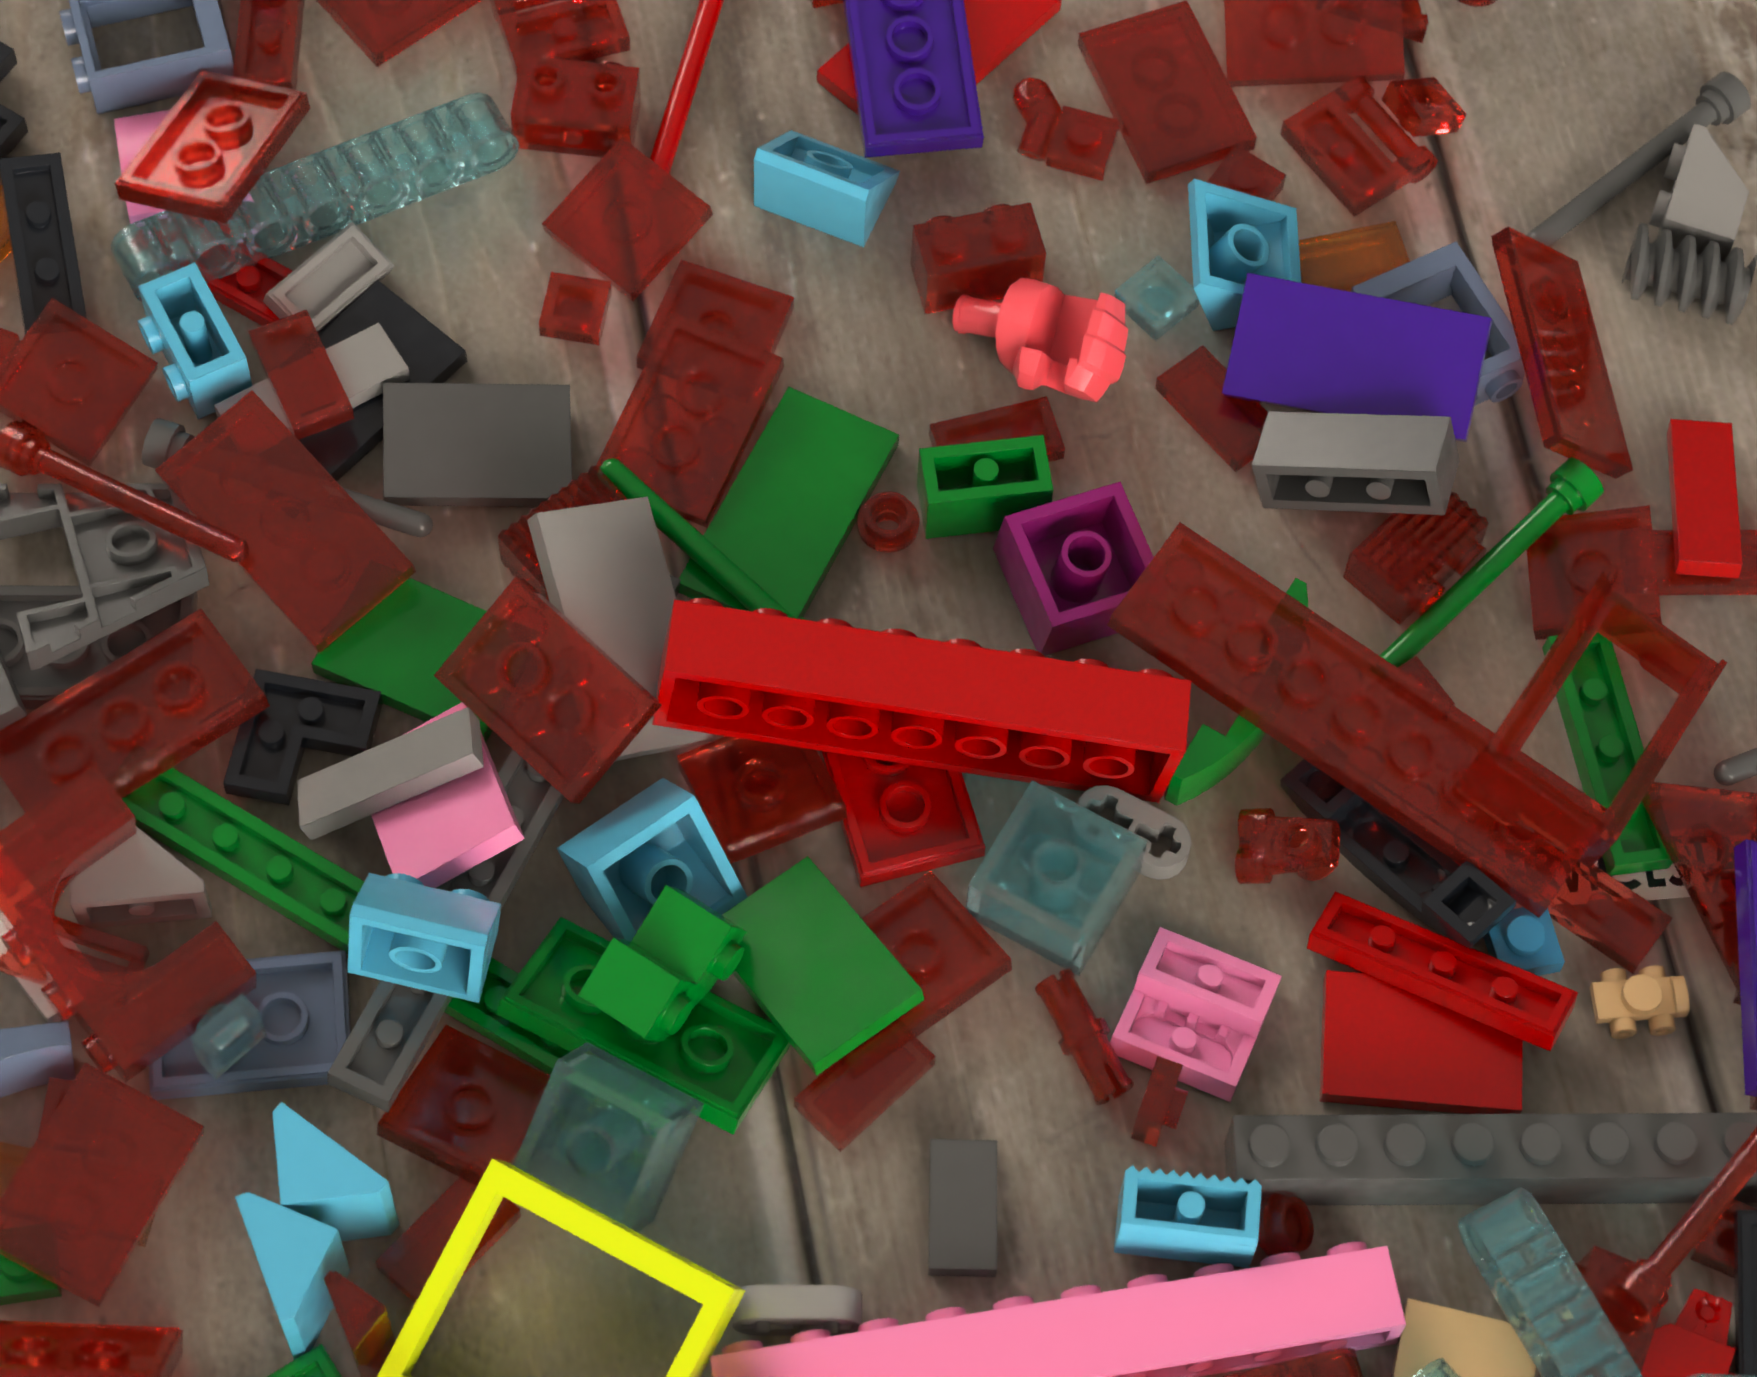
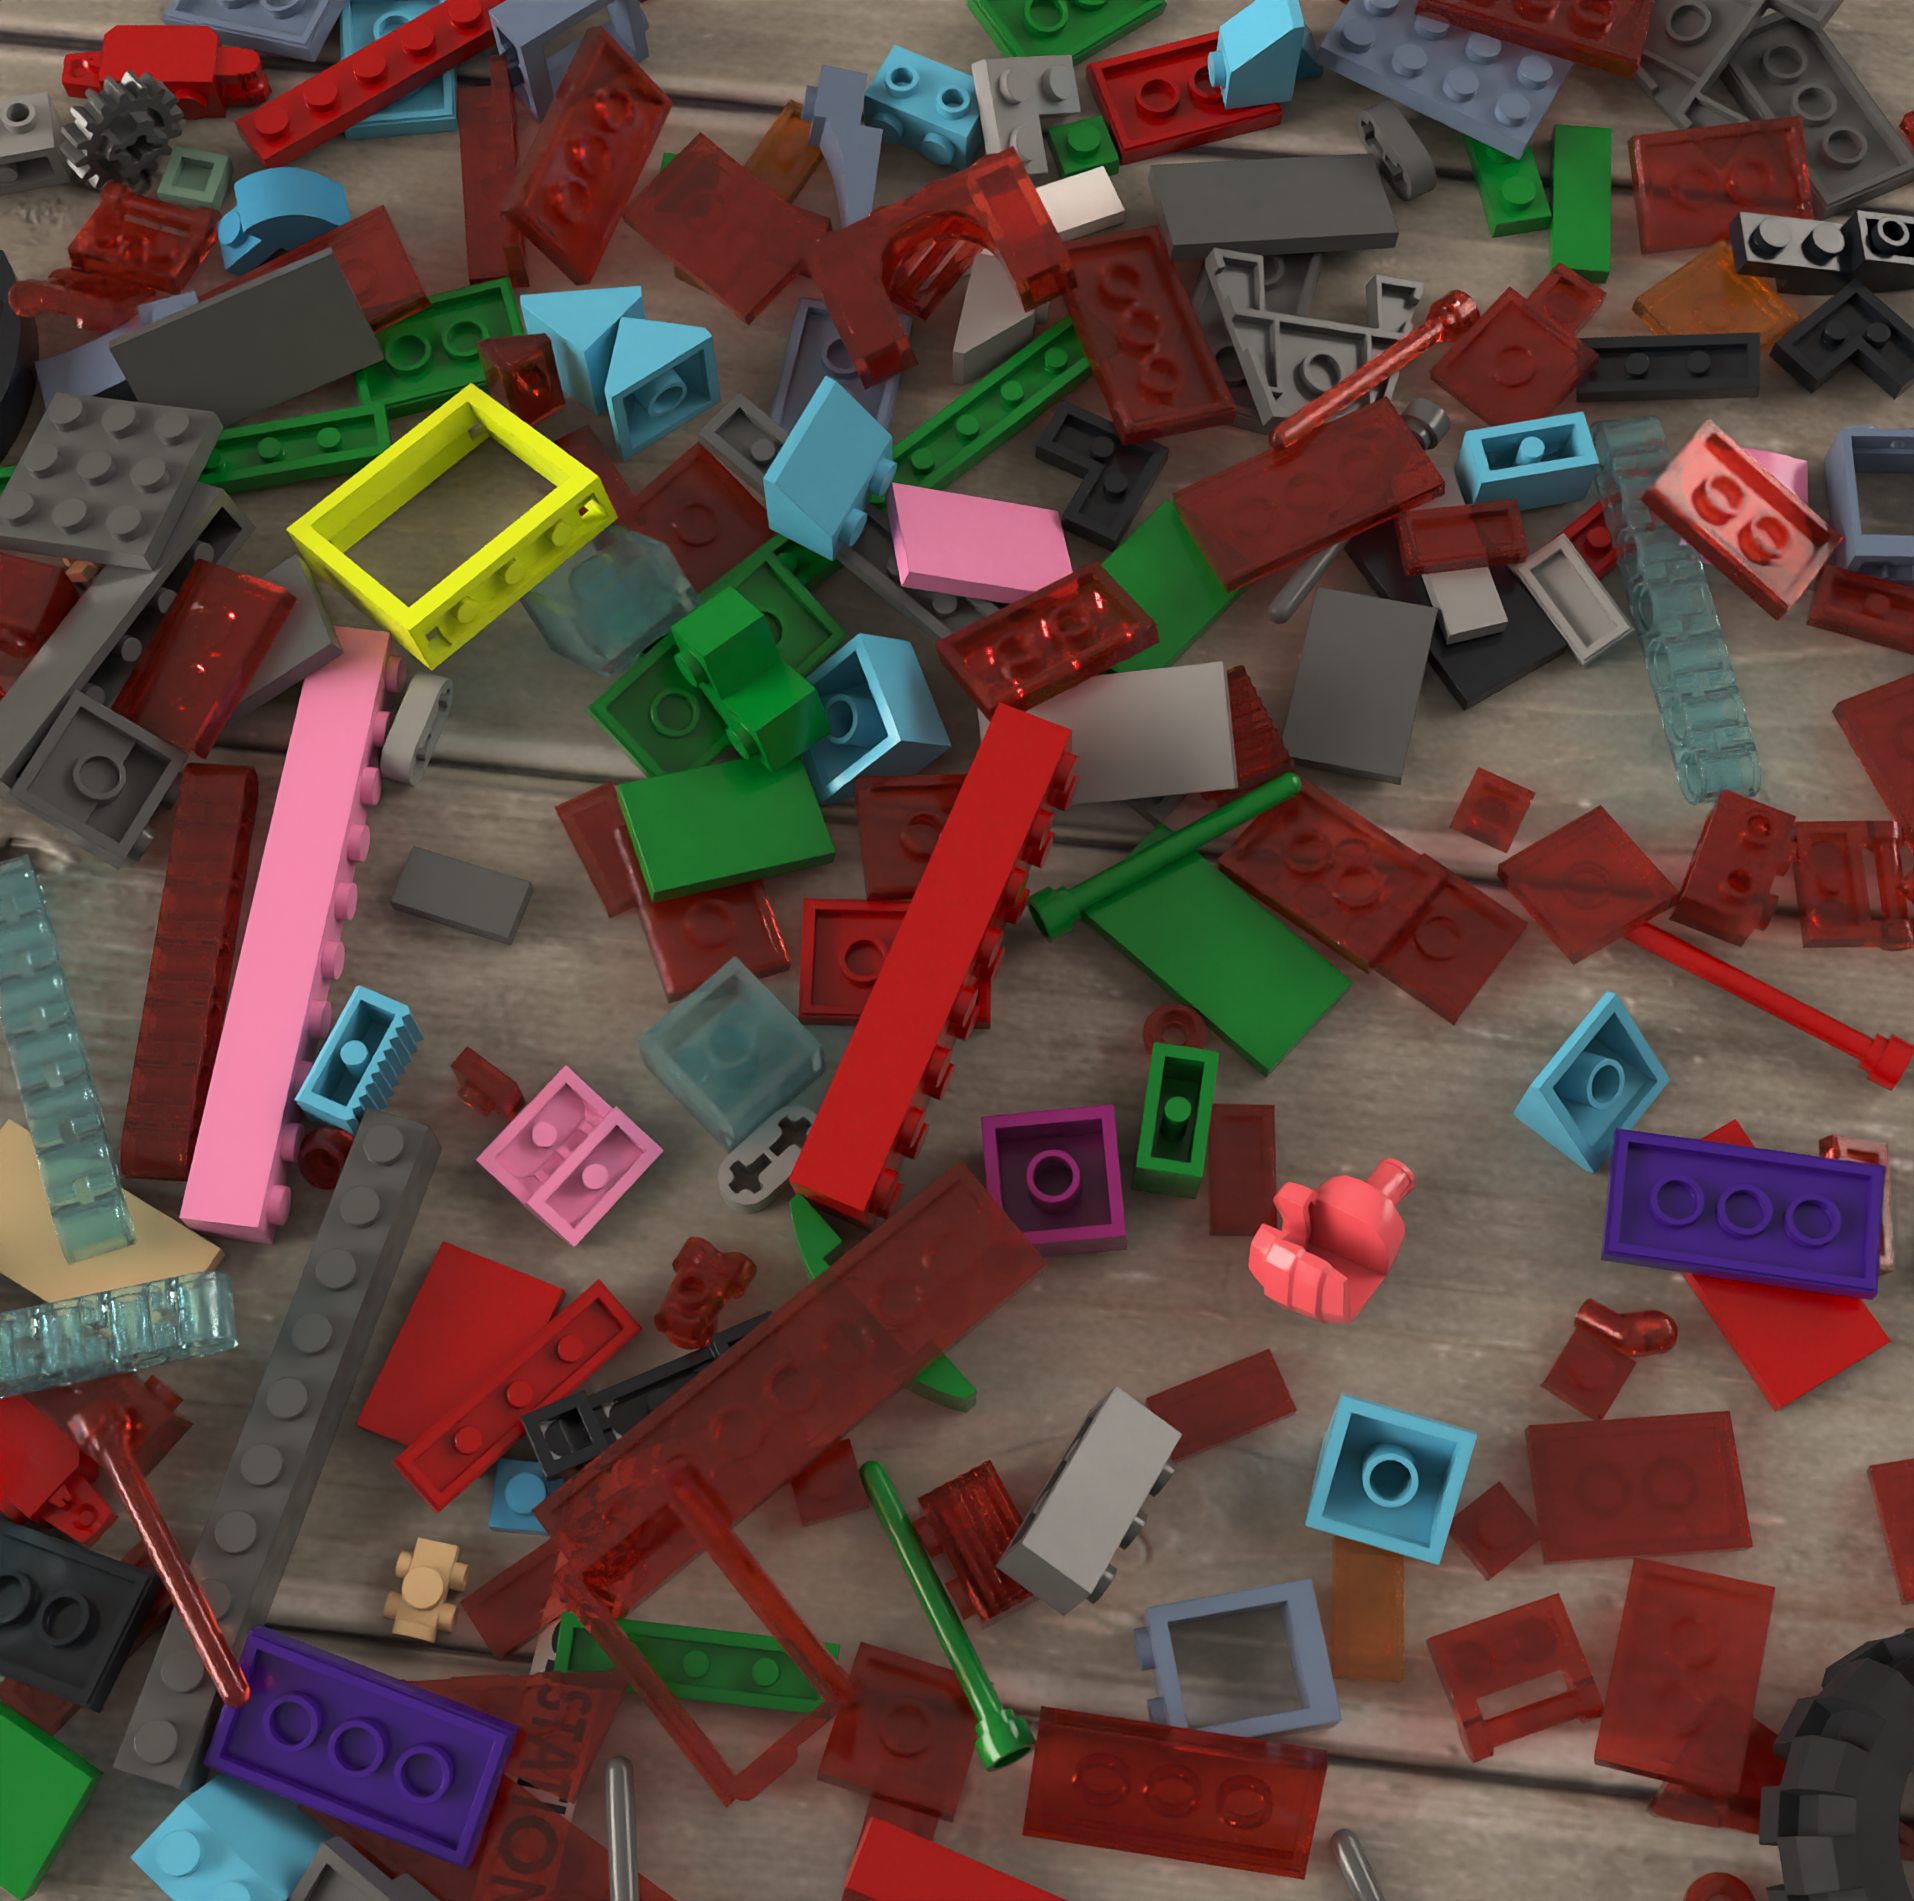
camera: 110 degrees right, 5 degrees up
clear light blue plate [190,993,267,1079] -> none
light grey tile [297,707,484,840] -> none
clear red brick [910,202,1046,314] -> none
clear red pin [1035,969,1134,1105] -> none
clear light blue plate [1114,255,1199,341] -> none
dark purple tile [1222,273,1493,442] -> none
clear red plate [1381,77,1467,137] -> none

